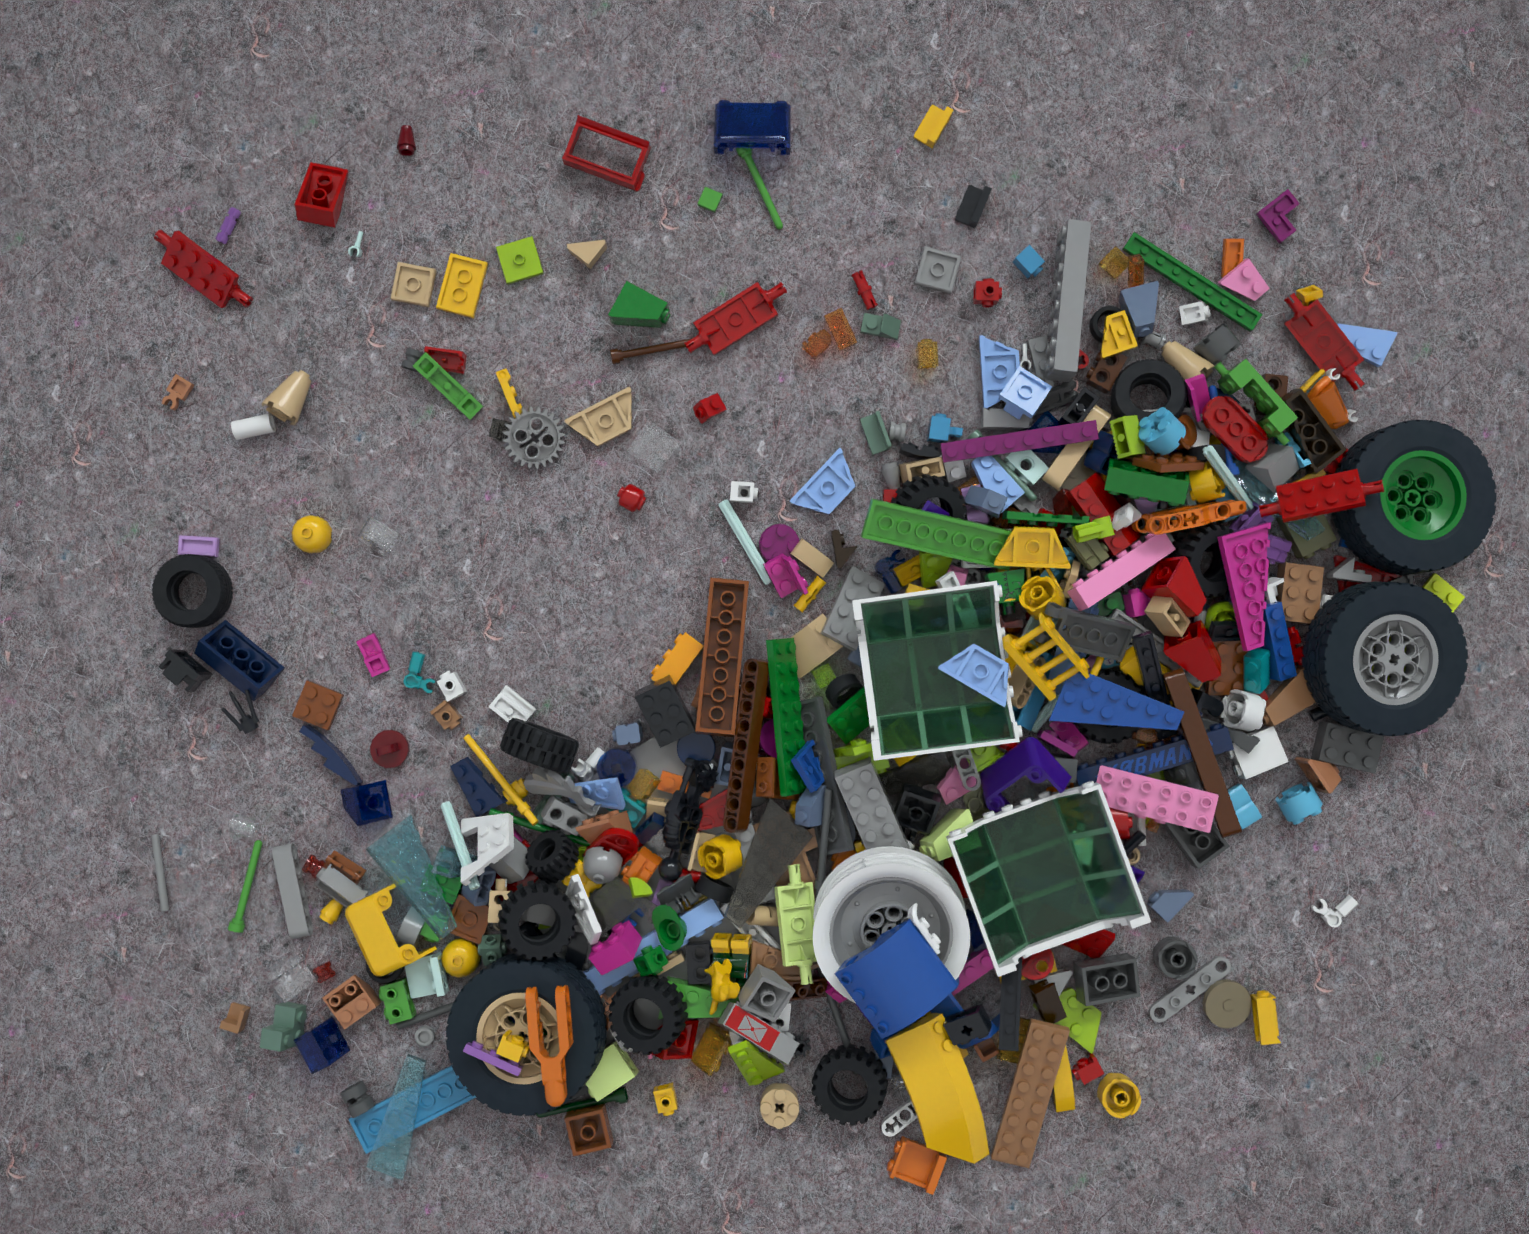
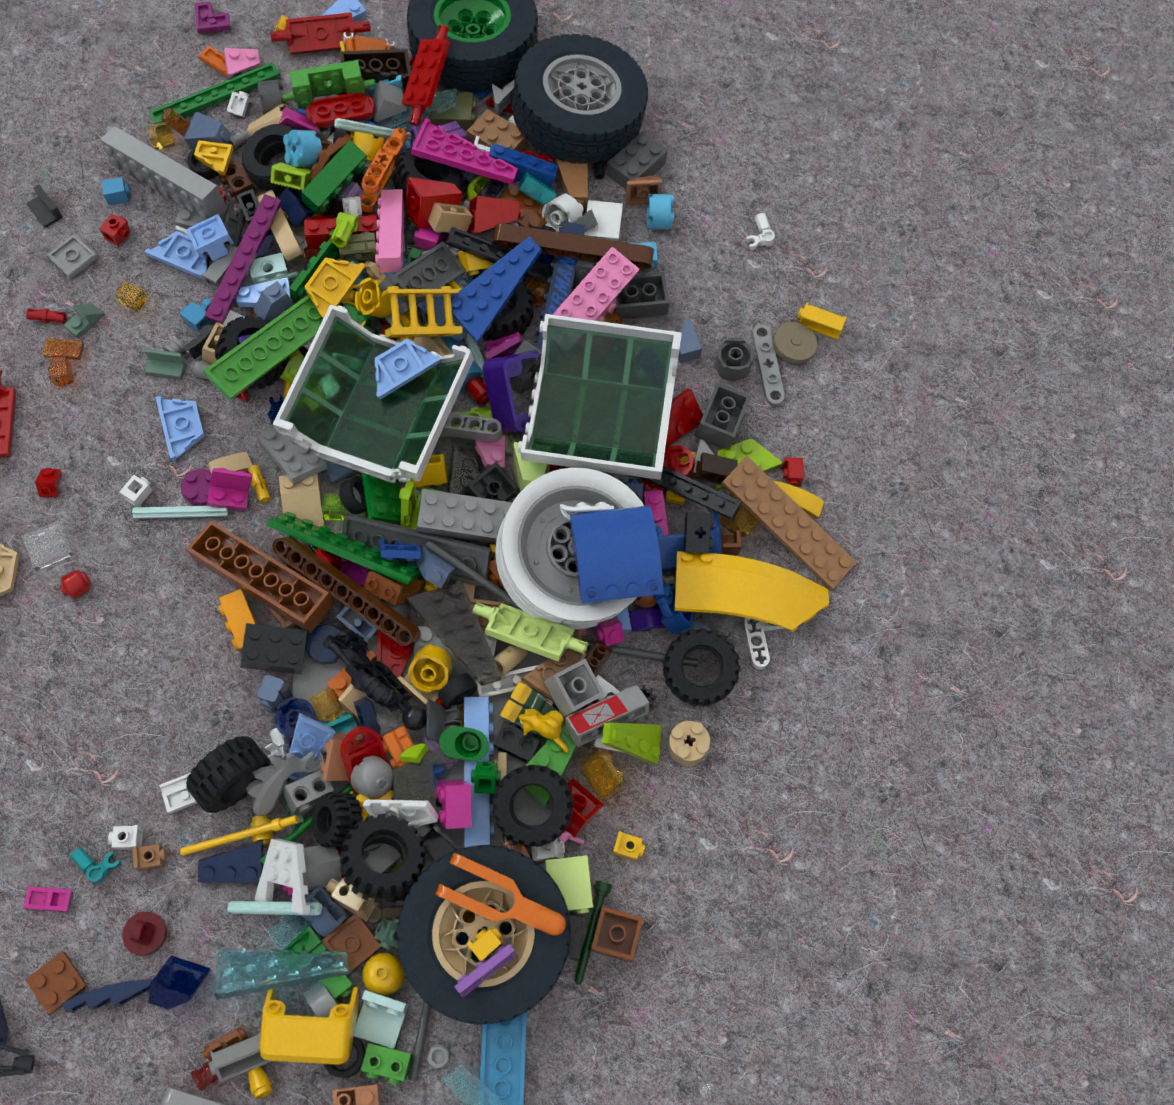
camera: 60 degrees left, 20 degrees down
dark brown slope [831,529,857,570] -> none
orange panel [886,1136,947,1195] -> none
yellow brick [1097,1073,1141,1118] -> none

